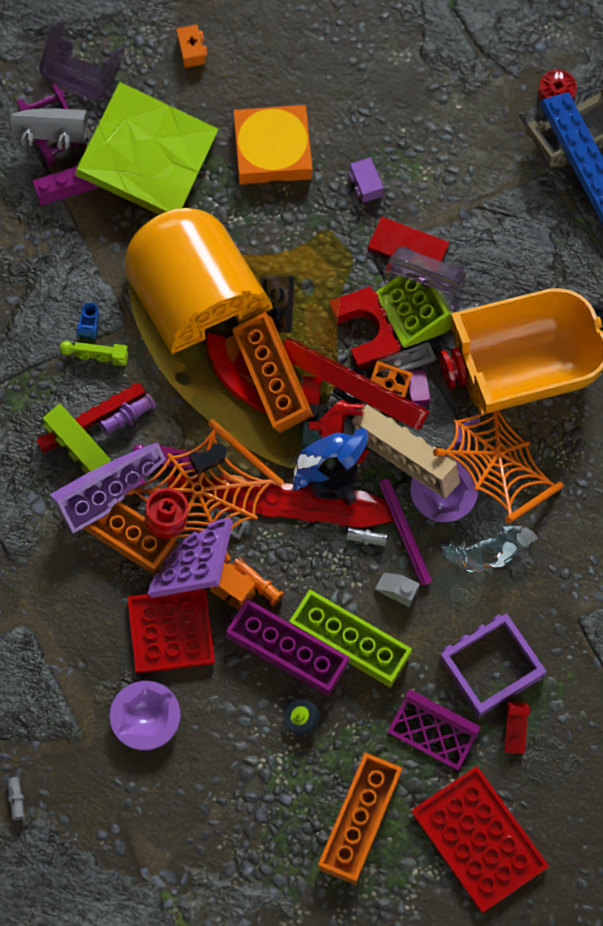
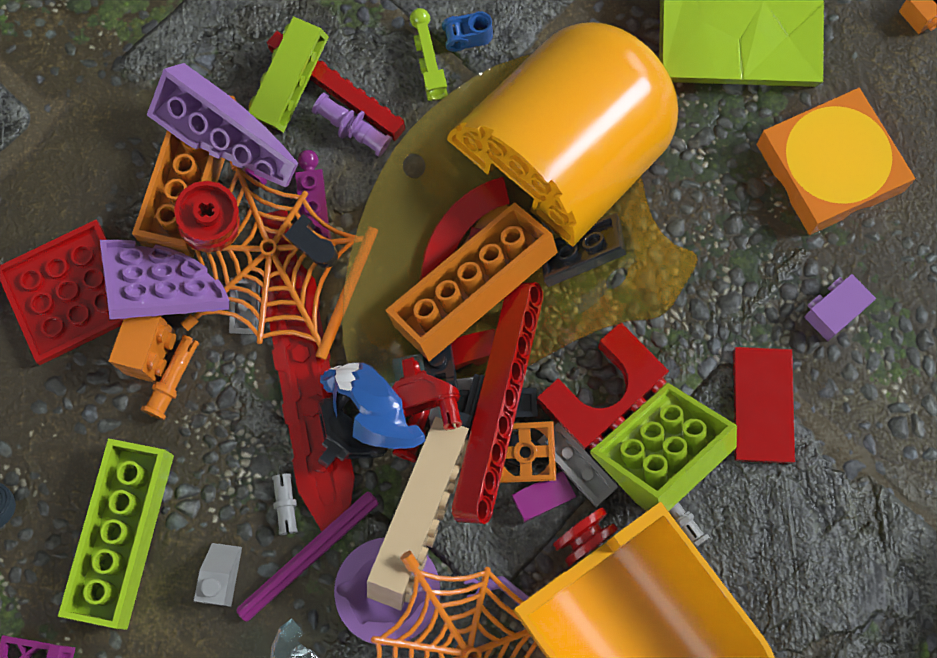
camera: 75 degrees right, 5 degrees up
magenta brick [226,599,349,697] -> none
clear purple windscreen [384,246,466,312] -> none

